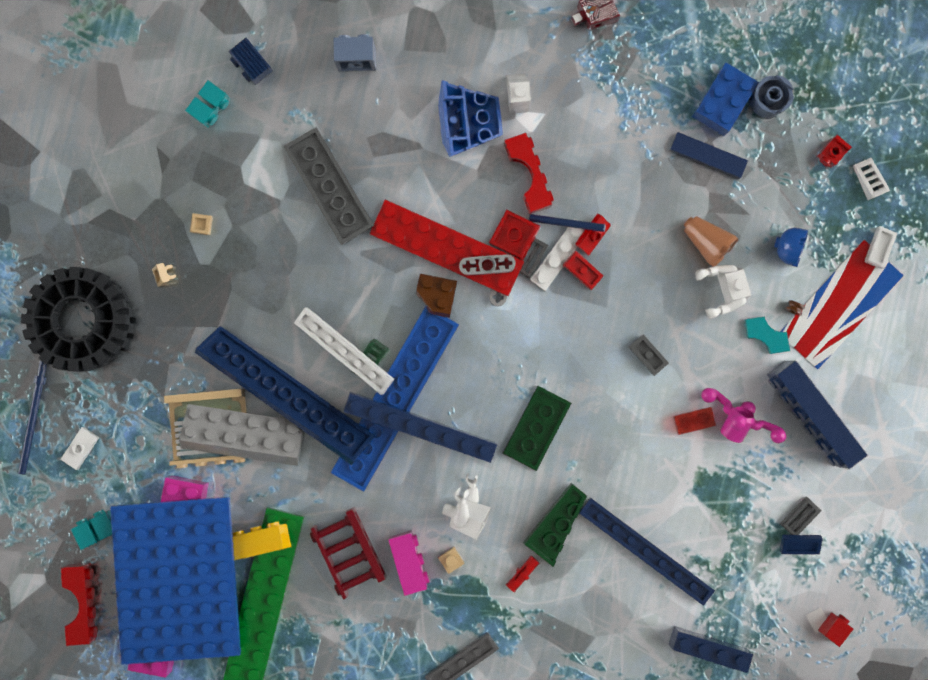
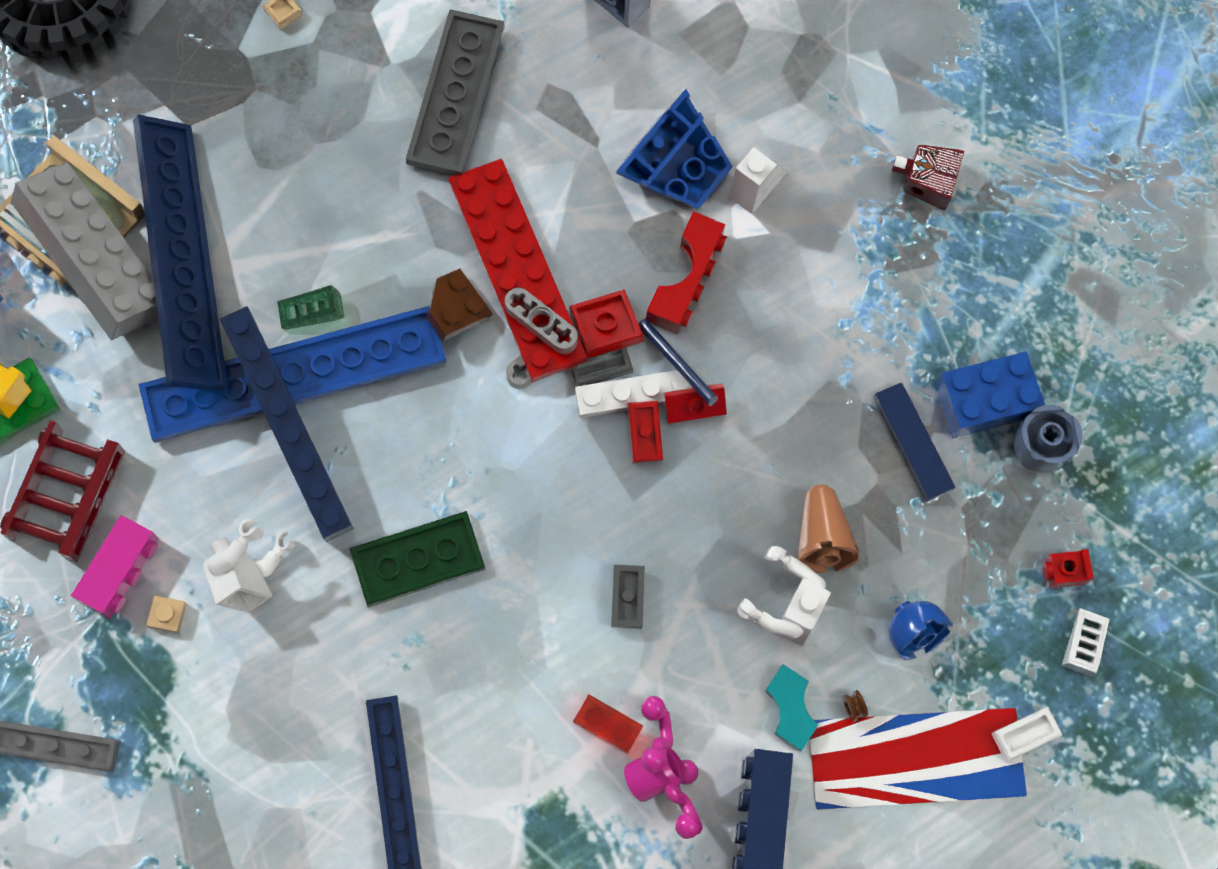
camera: 35 degrees right, 15 degrees down
tan tile [152,263,176,287] -> none
white plate [294,307,394,395] -> none
red pin [506,555,540,593] -> none
dark green wing [523,483,587,567] -> none

